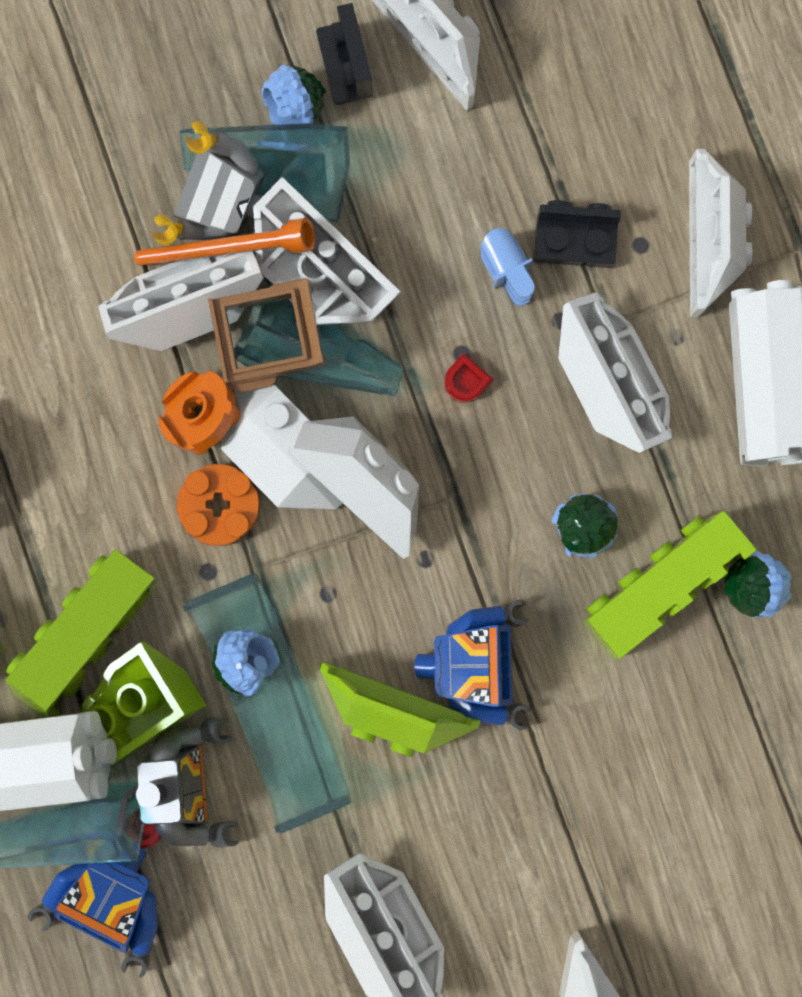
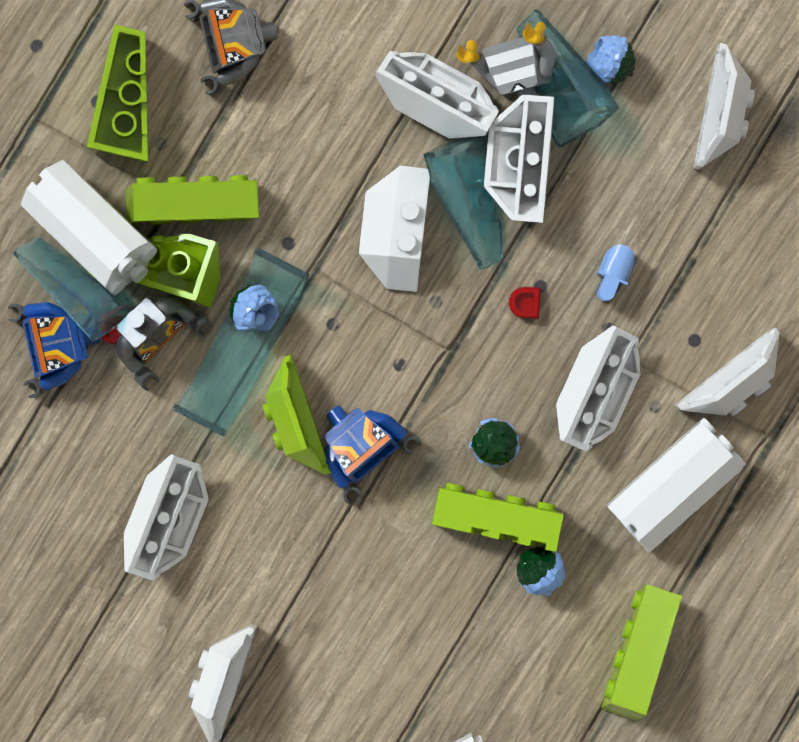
camera: 50 degrees right, 5 degrees up
orange piece [134,218,315,266] -> none
orange plate [159,371,240,455] -> none
orange plate [177,464,260,547] -> none
medium nougat piece [208,278,328,393] -> none
white wedge [288,416,419,559] -> none
black bracket [316,3,373,105] -> none
black bracket [534,200,621,268] -> none

